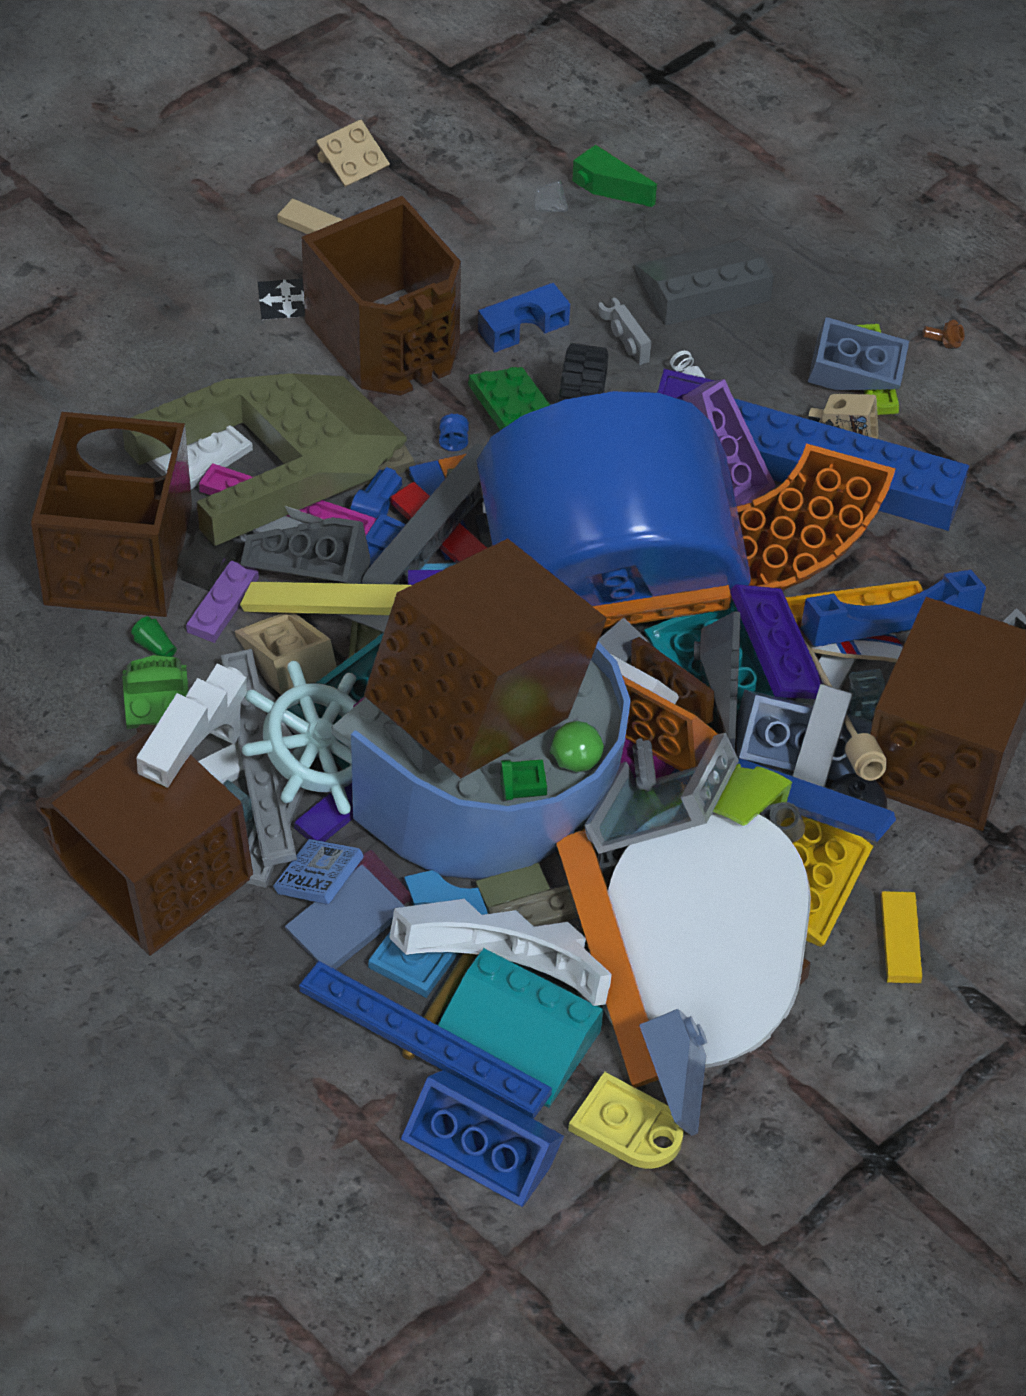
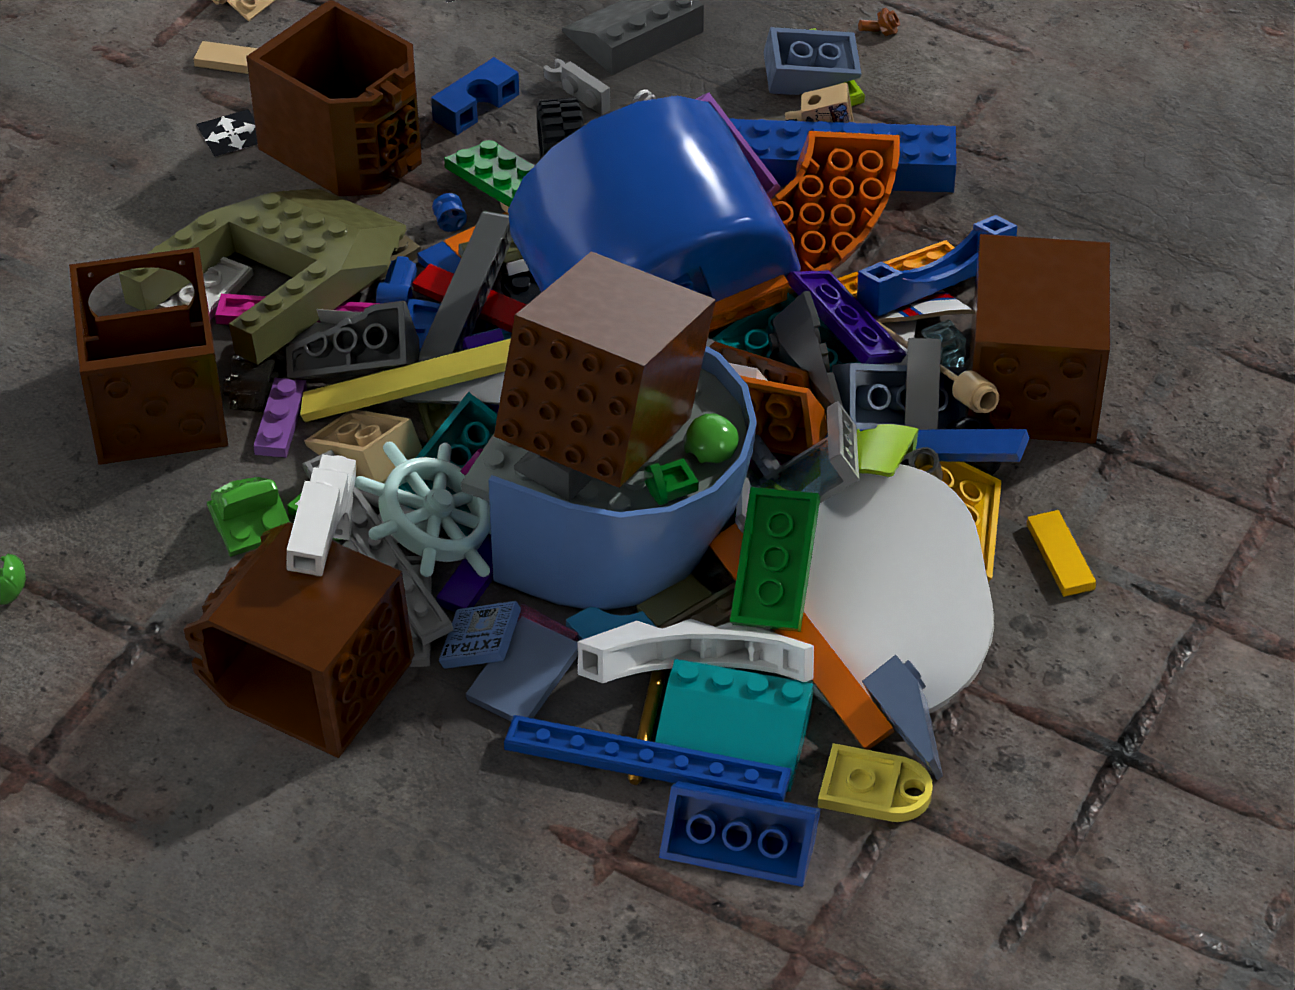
camera: 15 degrees left, 5 degrees down
green cone [131,616,177,657] -> none
dark azure tile [368,932,459,998] -> none
none -> green plate [730,487,821,632]

